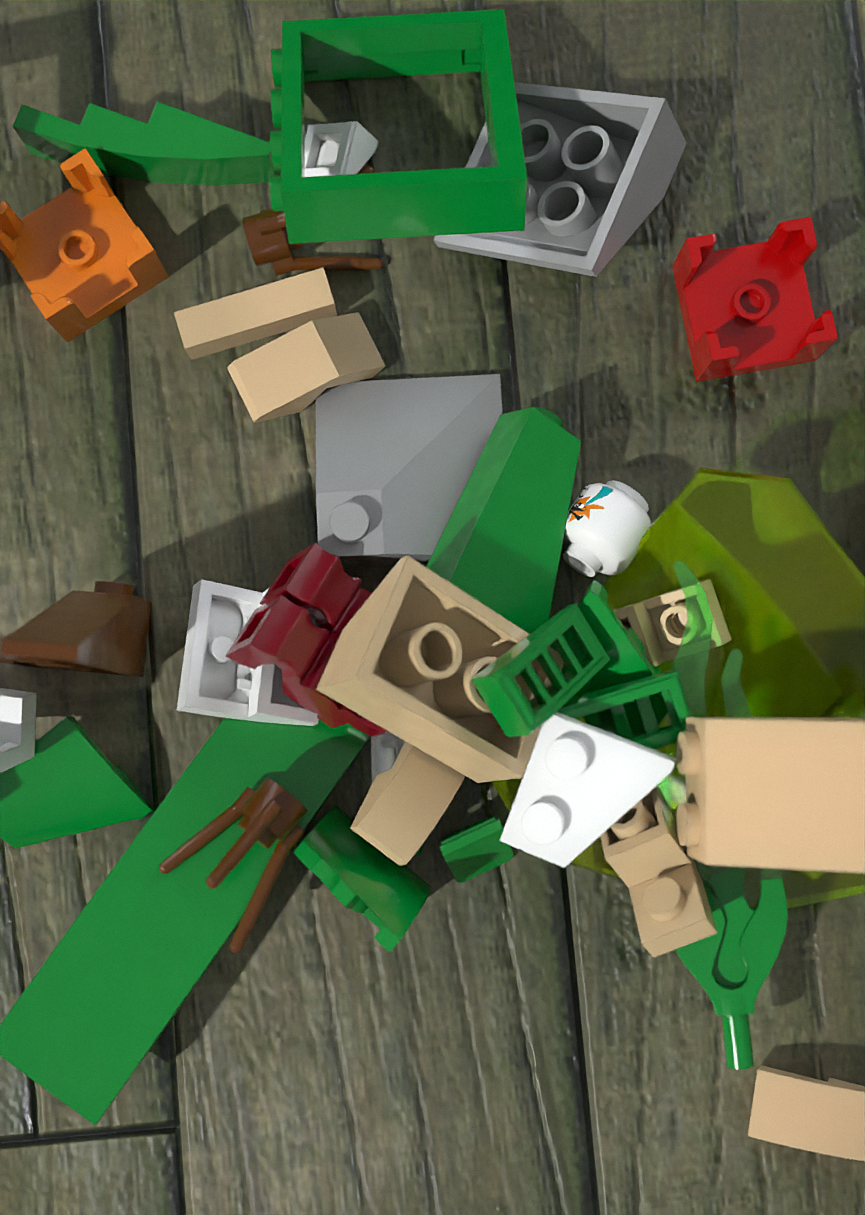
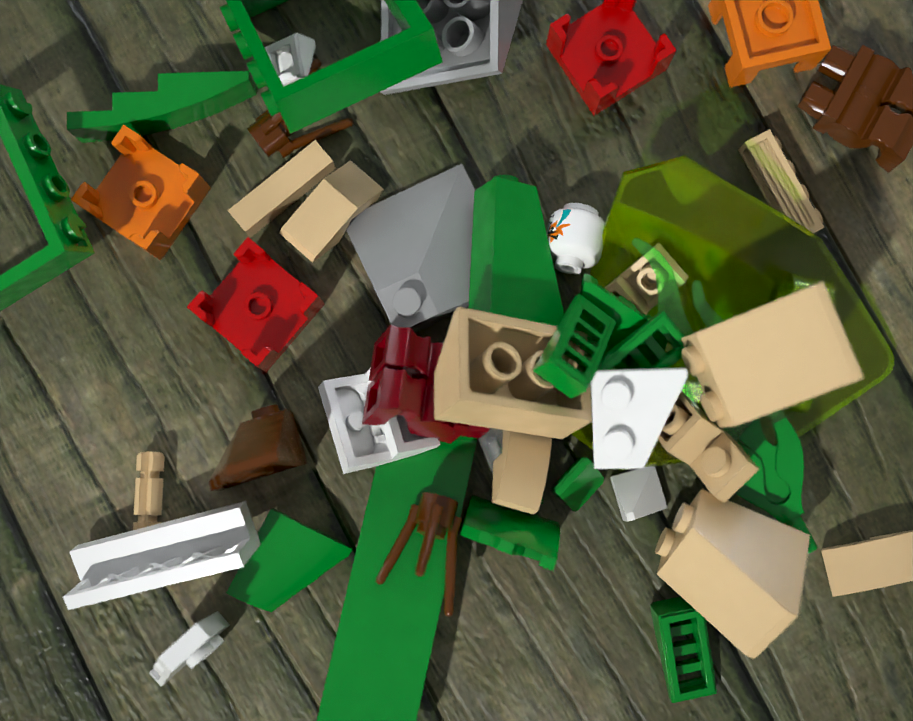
camera: 20 degrees left, 0 degrees up
none -> red panel [187,237,325,372]
none -> white slope [610,464,668,522]
none -> green slope [650,596,717,703]
none -> tan slope [655,489,810,659]

